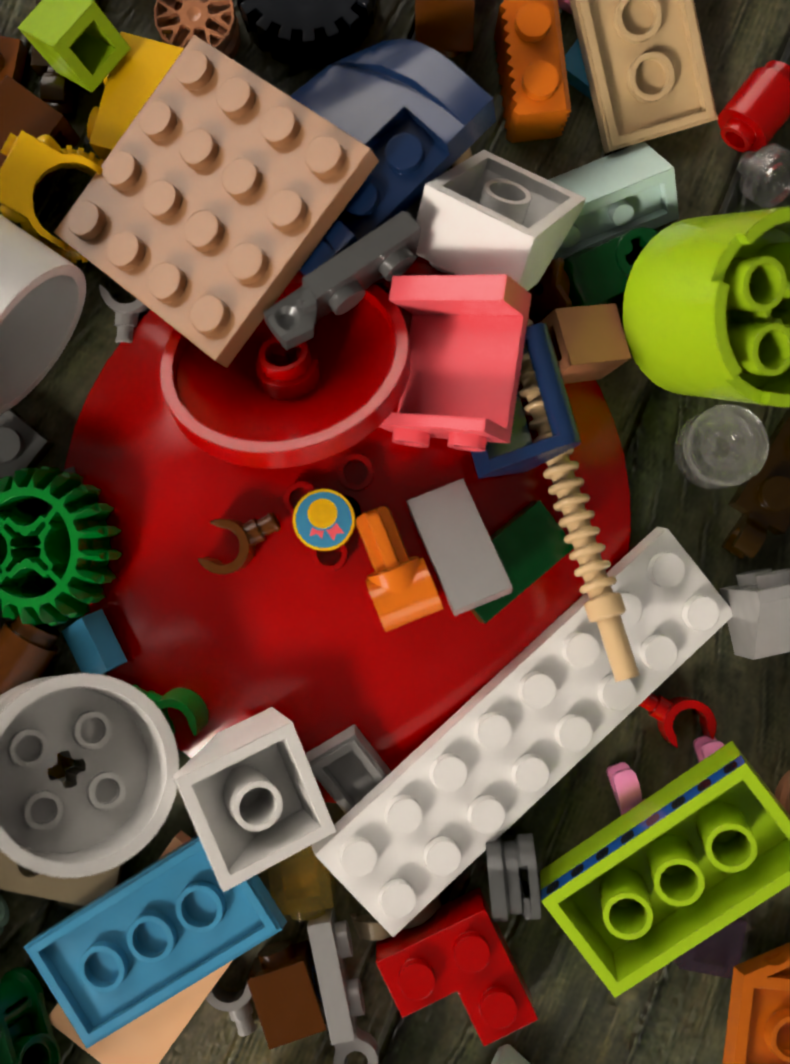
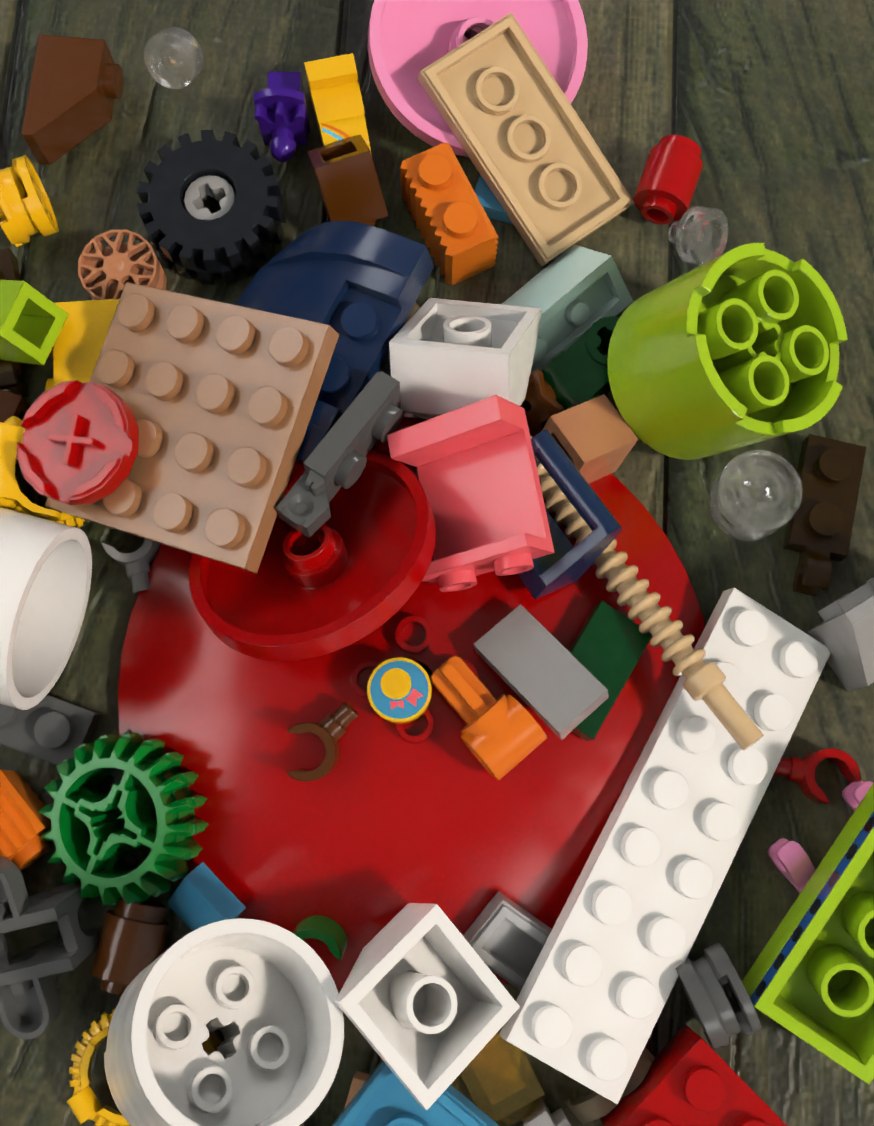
camera: 15 degrees left, 10 degrees down
none -> tile [16,380,139,506]

